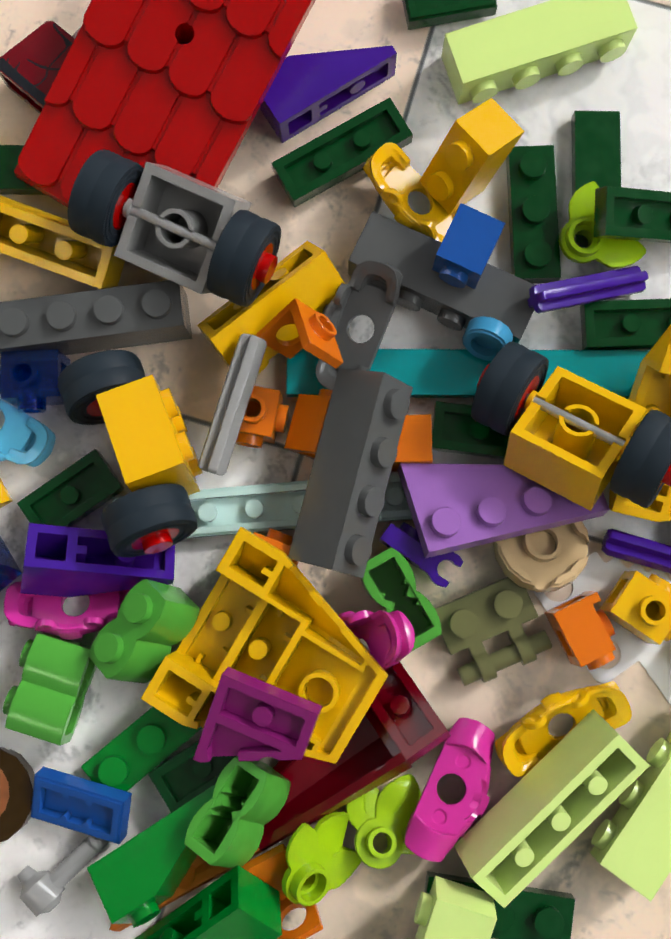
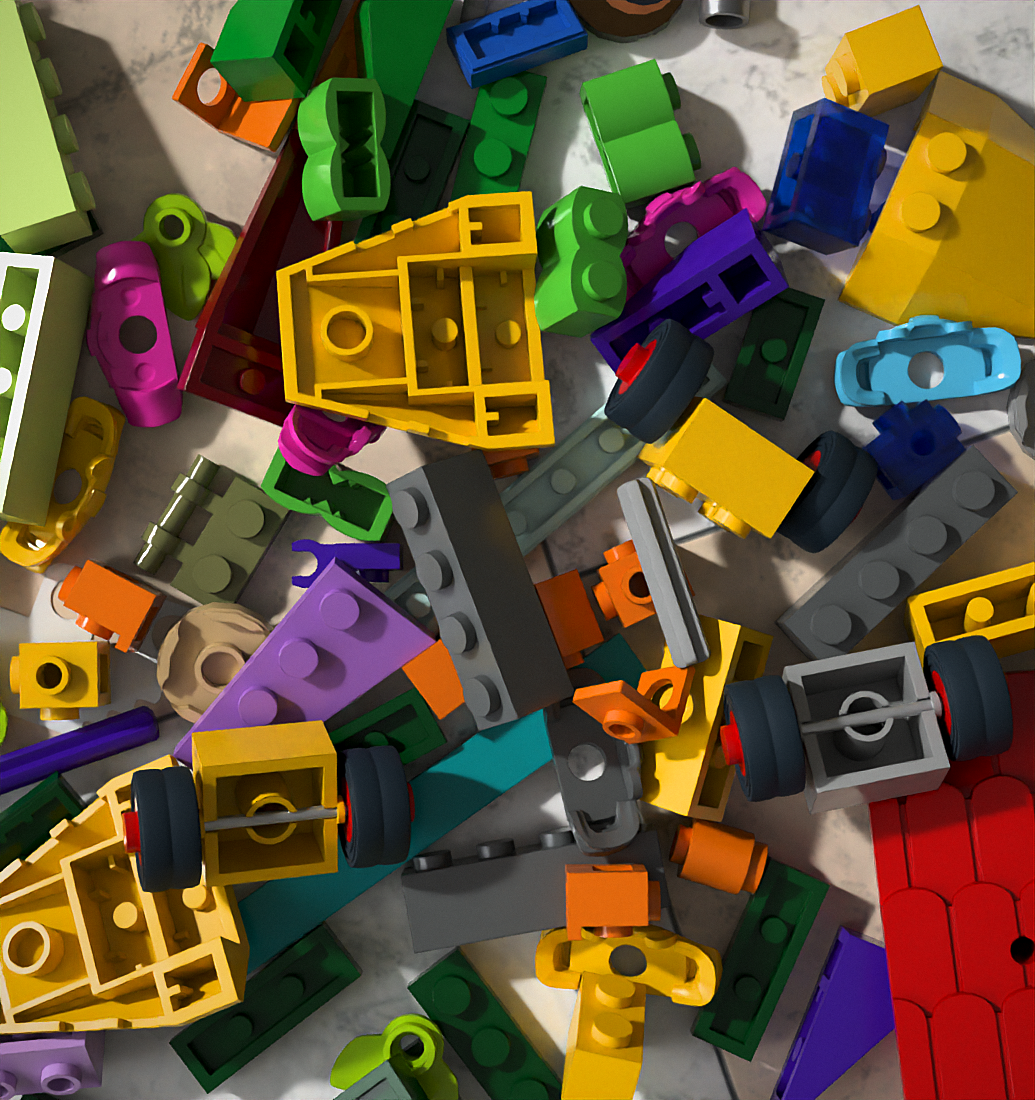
camera: 135 degrees right, 5 degrees up
magenta wing [193,667,323,763] -> none
lime plate [282,811,361,906] -> none
blue brick [432,203,505,289] -> none
dark azure tile [462,316,513,361] -> none
dark purple axle [527,266,649,314] -> none
none -> orange brick [565,863,661,941]
none -> orange brick [669,818,768,895]

